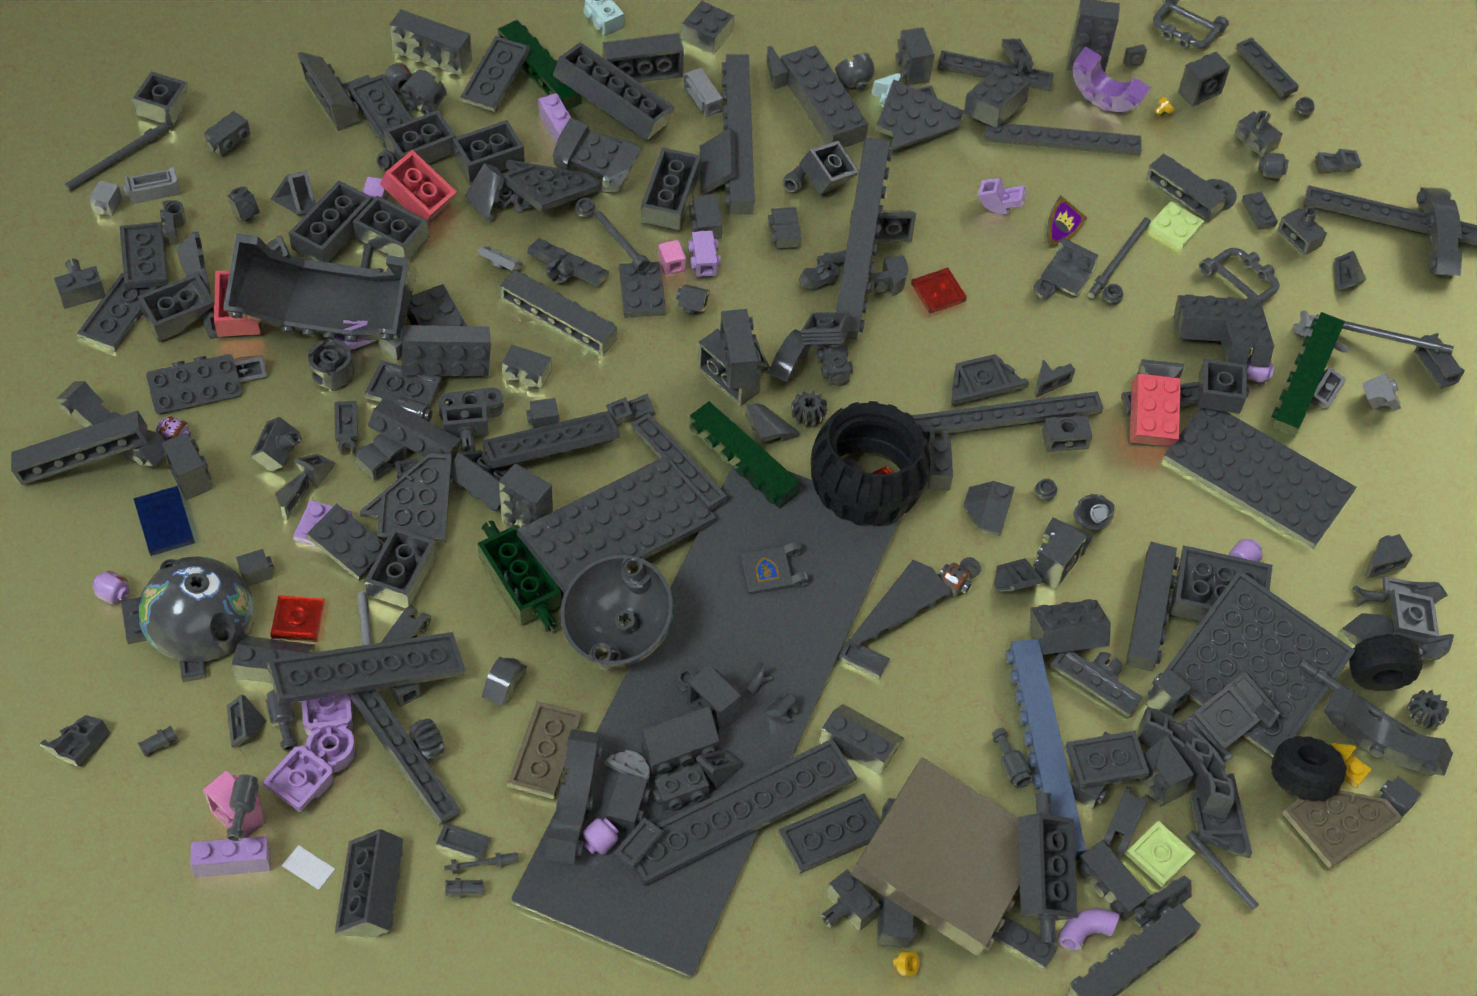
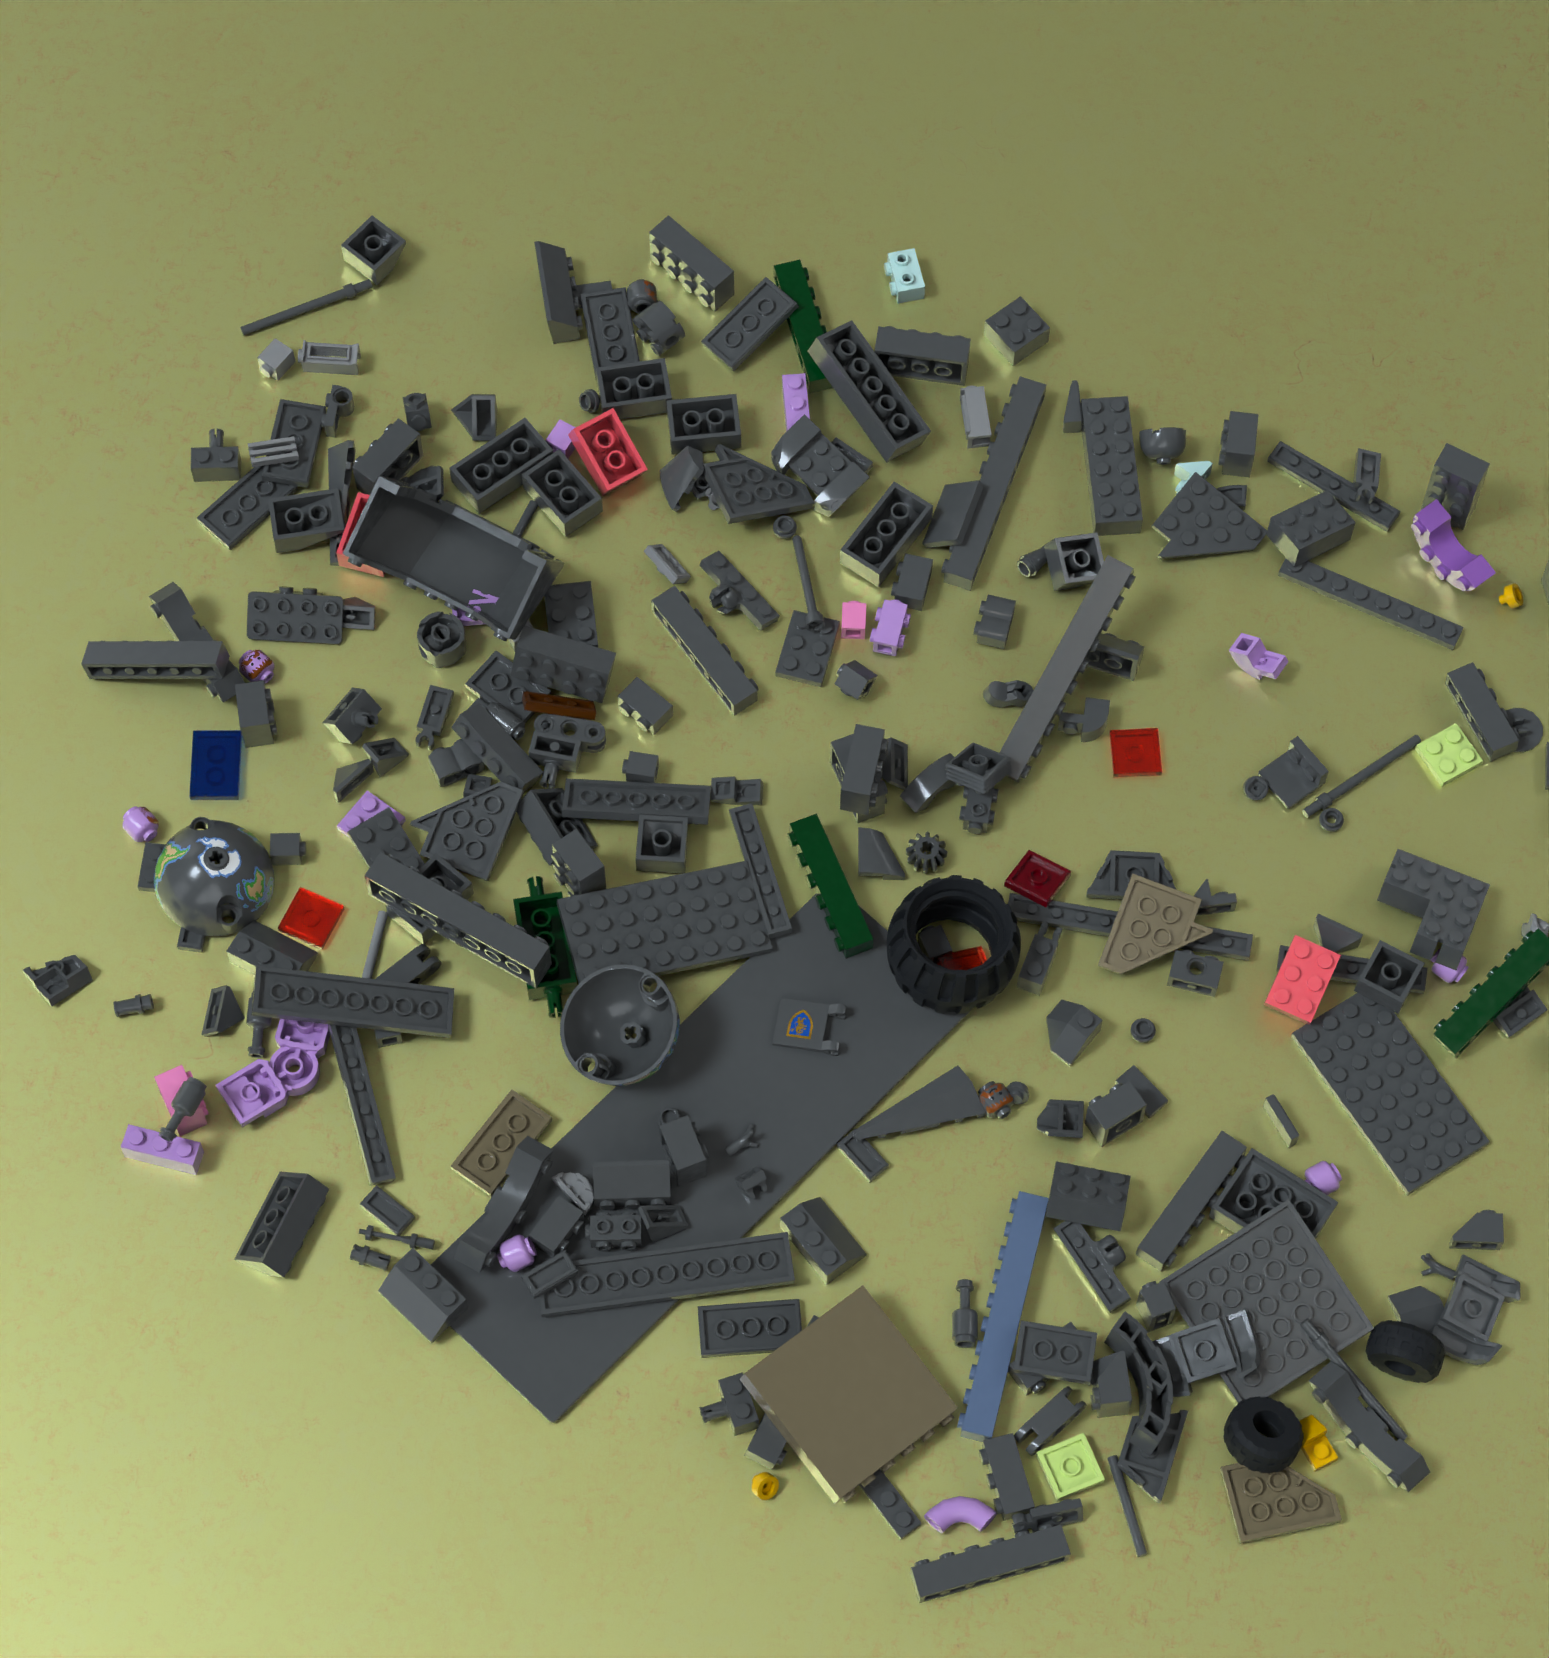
camera: 25 degrees right, 10 degrees up
dark grey brick [204,111,251,156] -> none
white sticker [282,845,335,890] -> none
dark grey gear [409,718,444,760] -> none
dark grey brick [482,657,527,706] -> none
dark grey pin [816,250,846,266] -> none
dark grey brick [1018,792,1077,943] -> none
shield [1047,195,1087,246] -> none
dark grey hair [1073,494,1116,530] -> none
dark grey plate [1123,45,1147,67] -> none
dark grey bar [1199,248,1280,304] -> none
dark grey brick [1379,776,1421,817] -> none
dark grey gear [1407,690,1449,729] -> none
none -> light grey tile [248,436,299,467]
none -> dark grey brick [352,418,423,495]
none -> dark grey brick [364,852,552,988]
none -> dark grey slope [378,1248,468,1343]
none -> reddish brown tile [522,691,596,720]
none -> dark grey slope [636,814,688,874]
none -> dark red tile [1004,850,1071,908]
none -> dark tan wing [1098,873,1213,975]
none -> dark grey tile [1263,1094,1299,1148]

